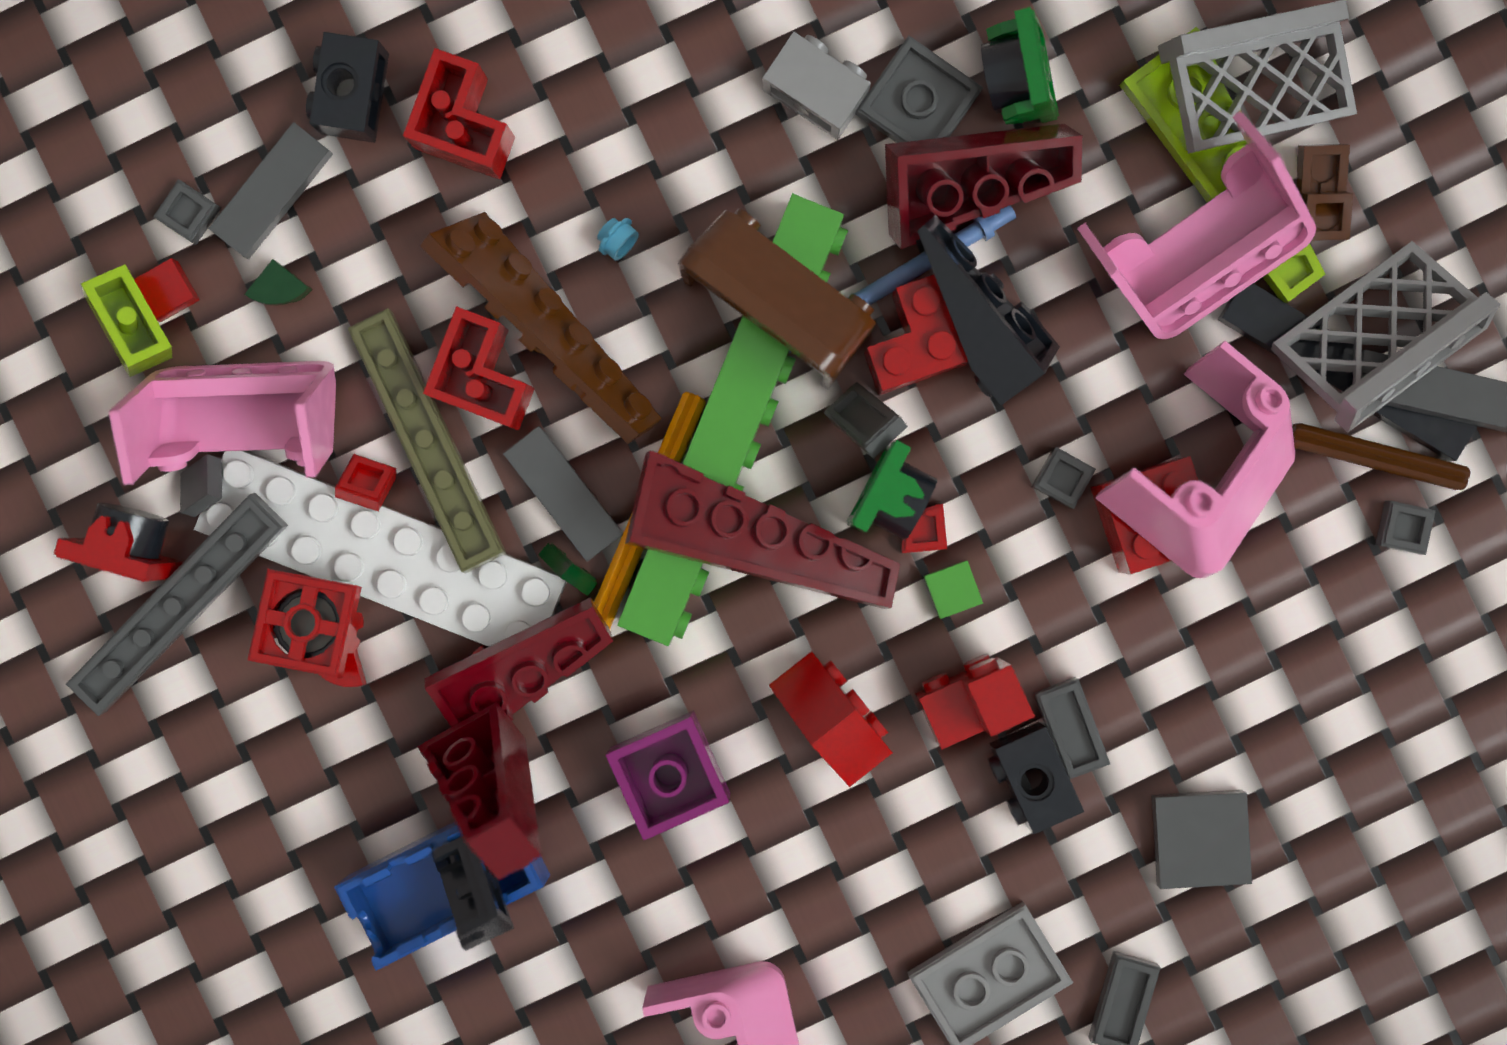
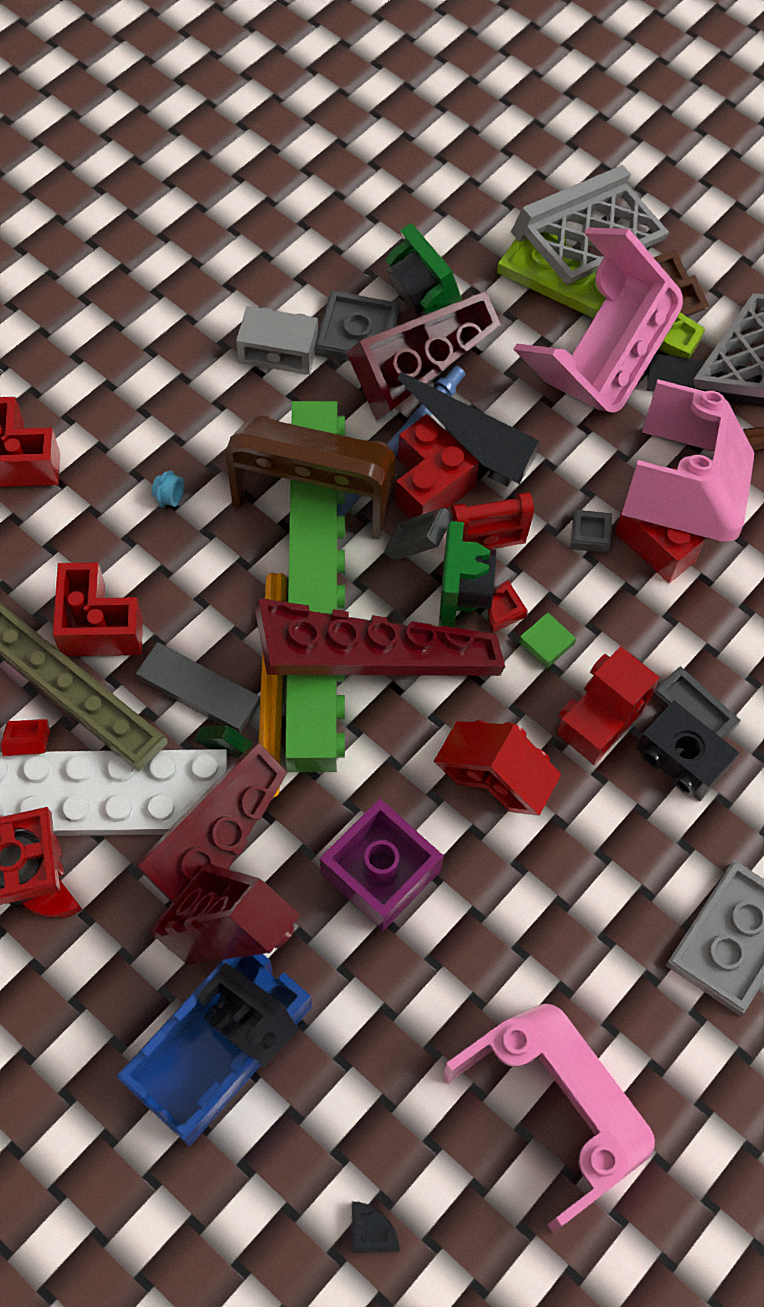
camera: 20 degrees left, 25 degrees down
reddish brown wing [420,212,662,444] -> none
none -> red plate [451,492,534,550]

